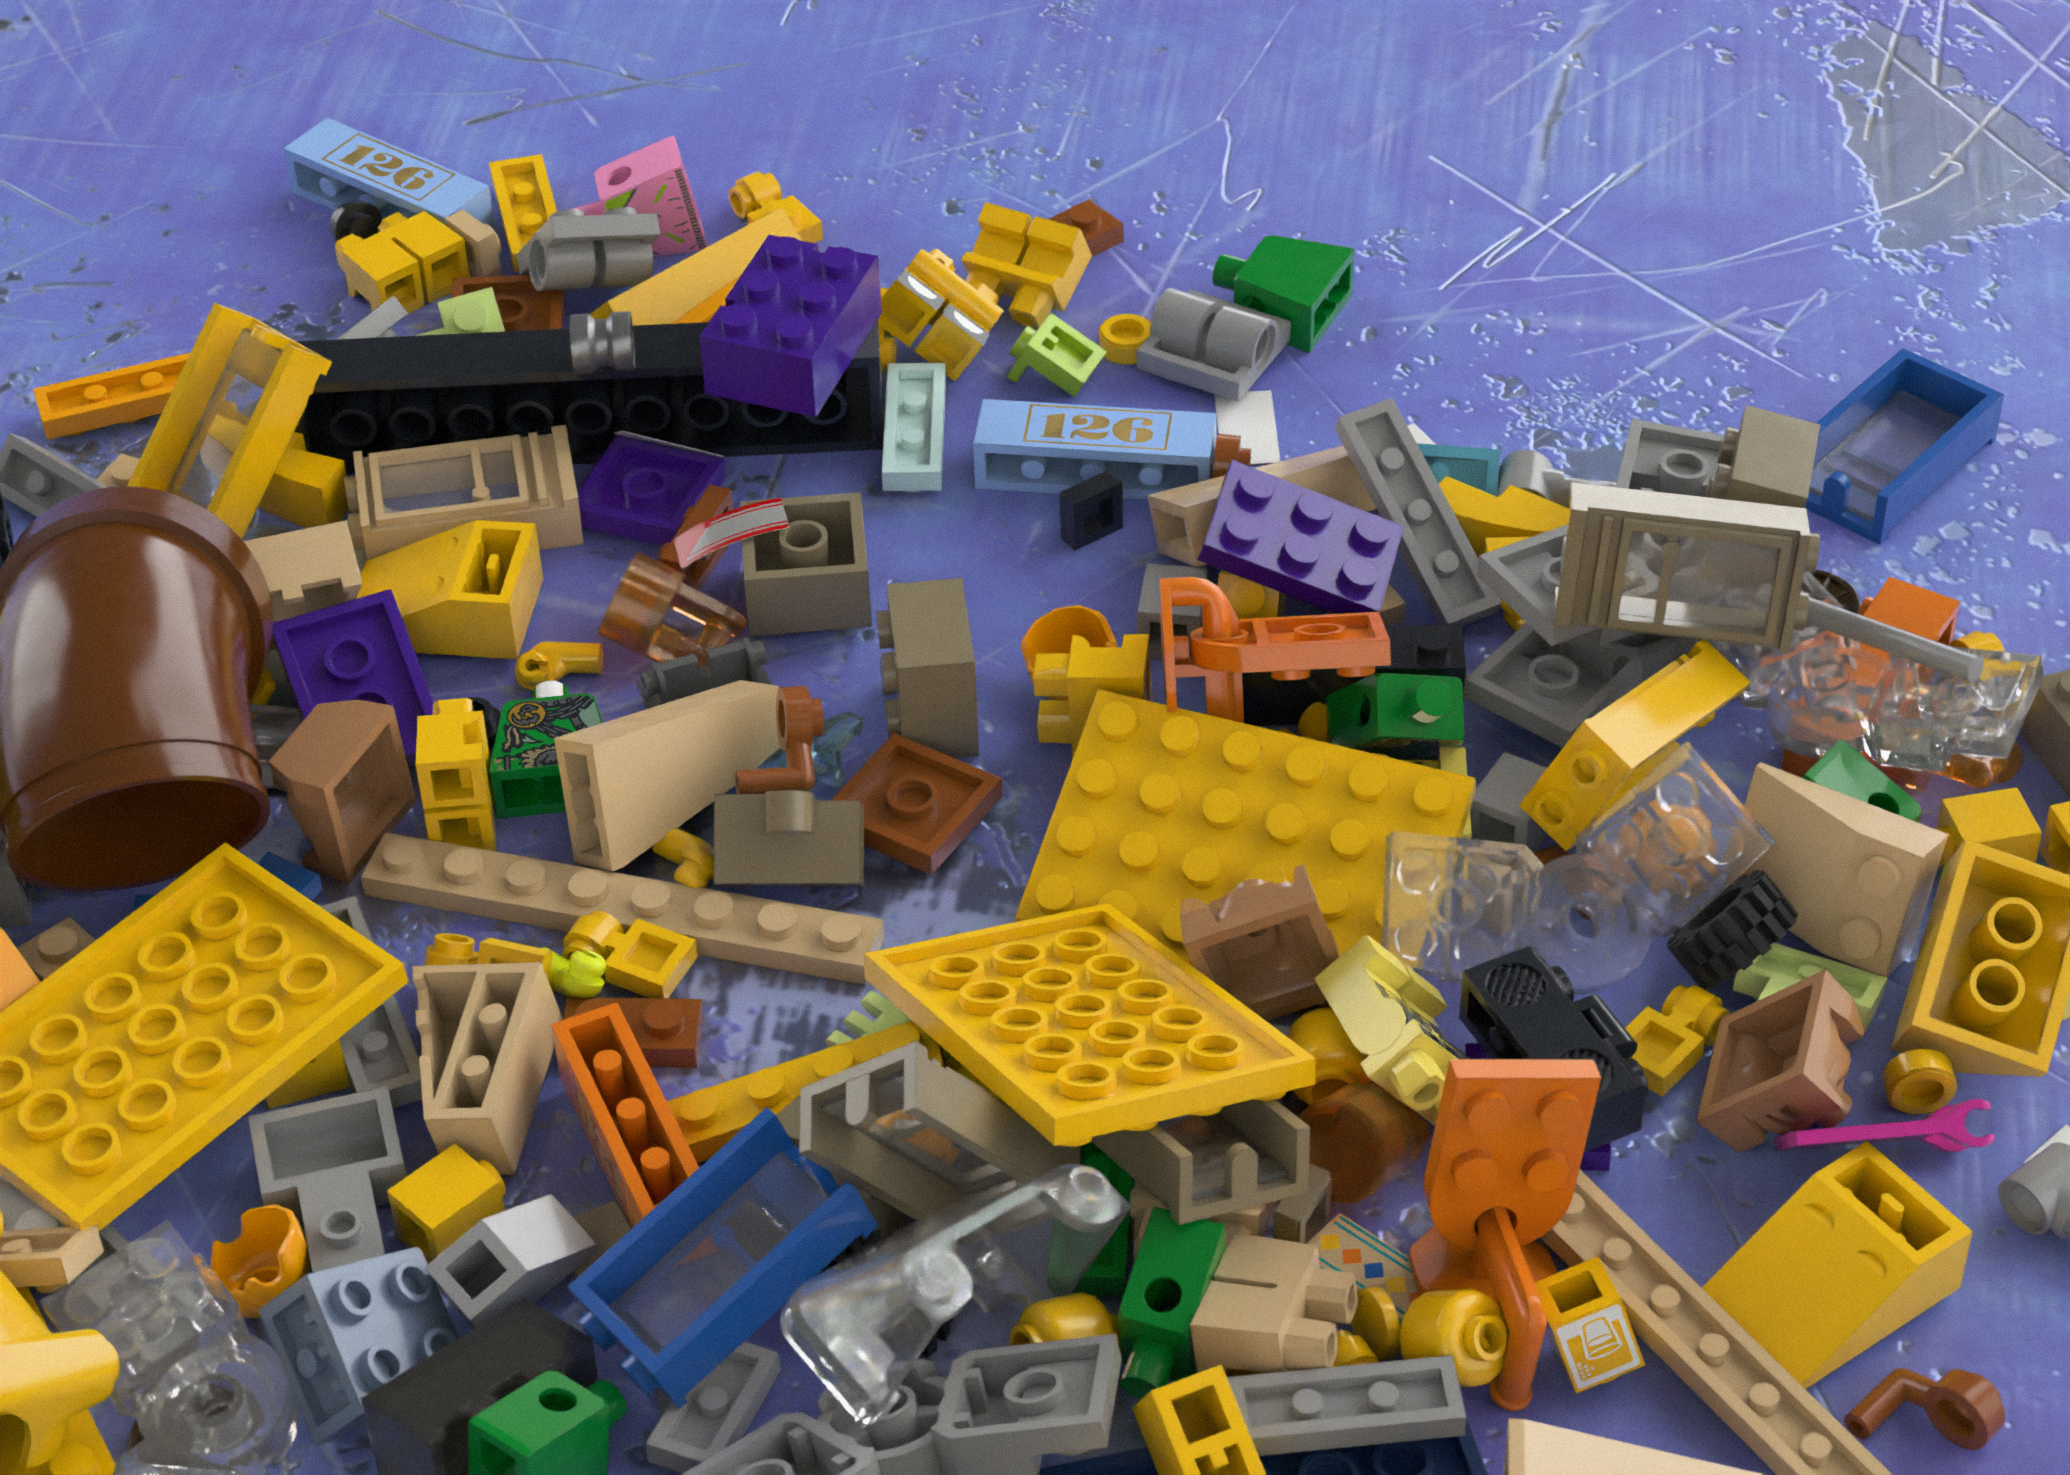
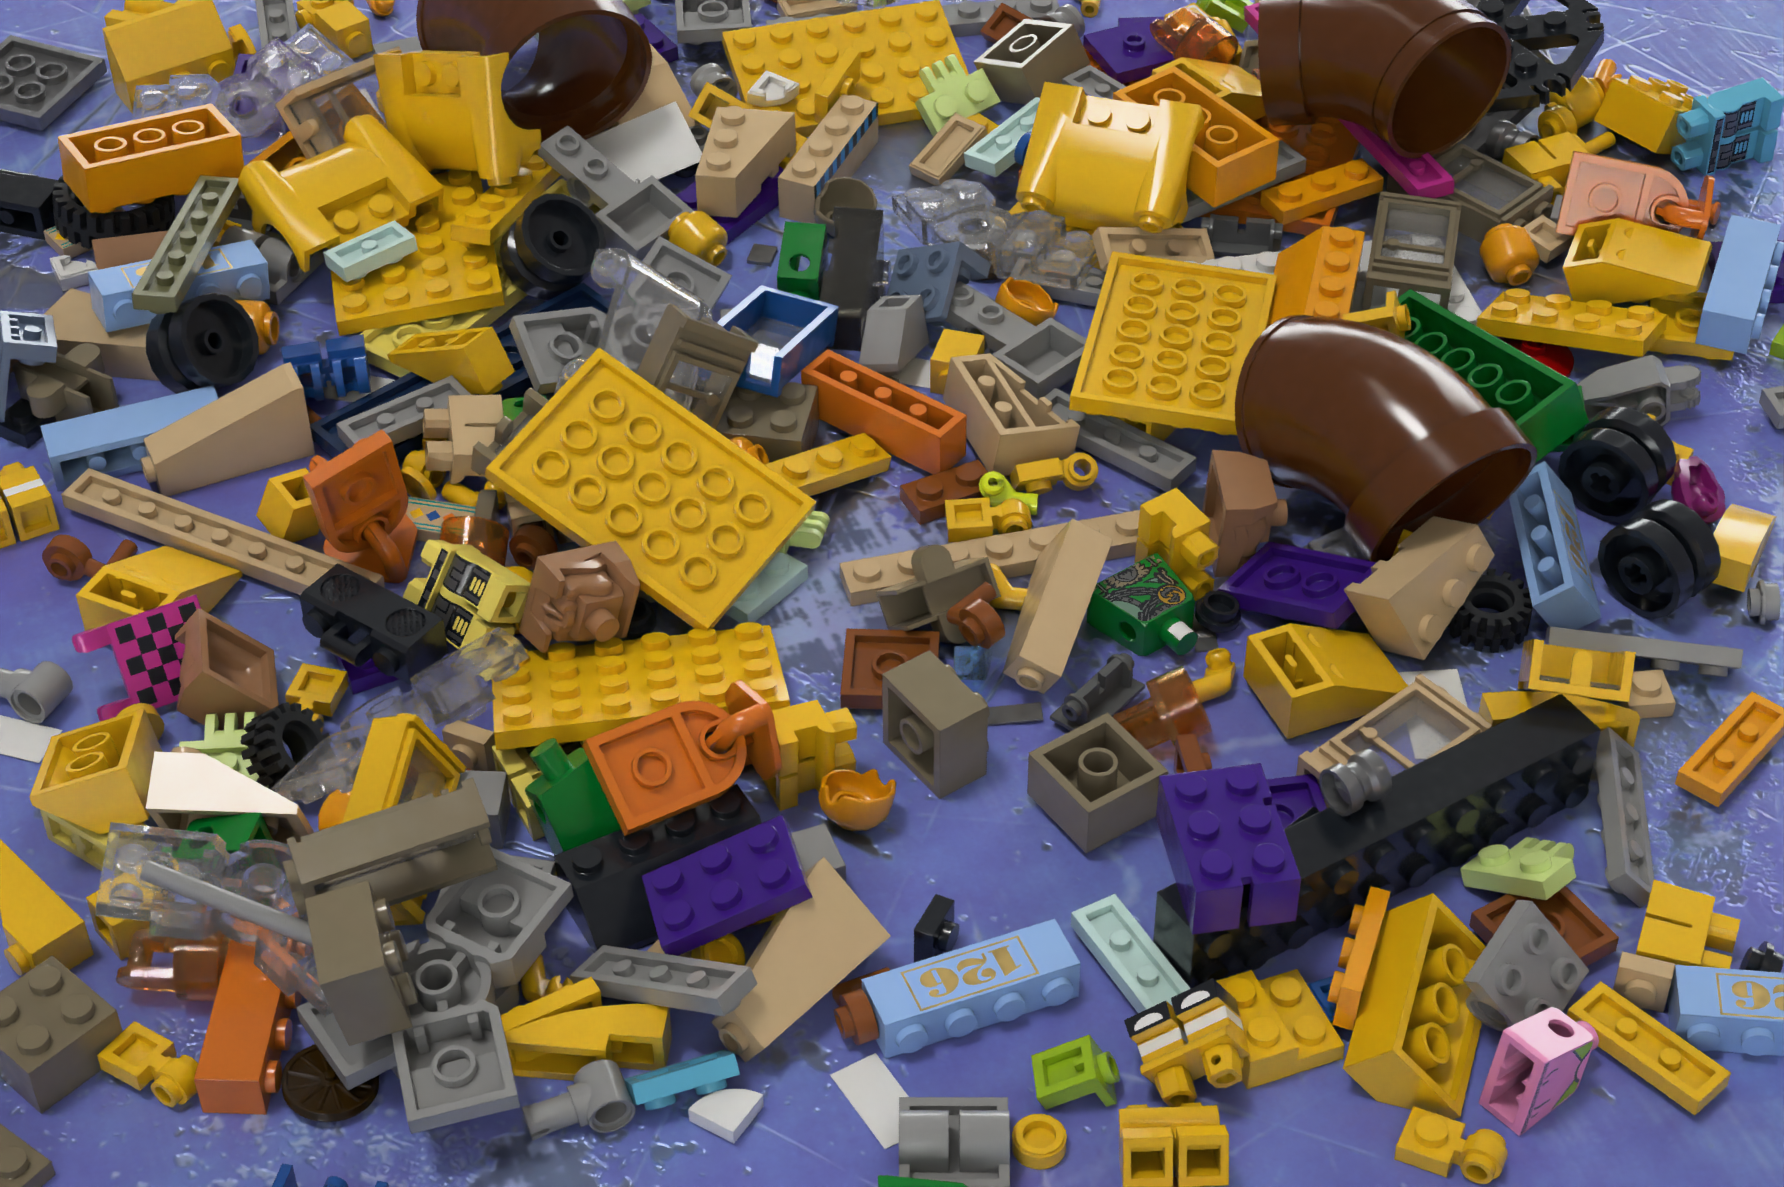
camera: 150 degrees right, 0 degrees up
sticker [674,498,789,568] -> none

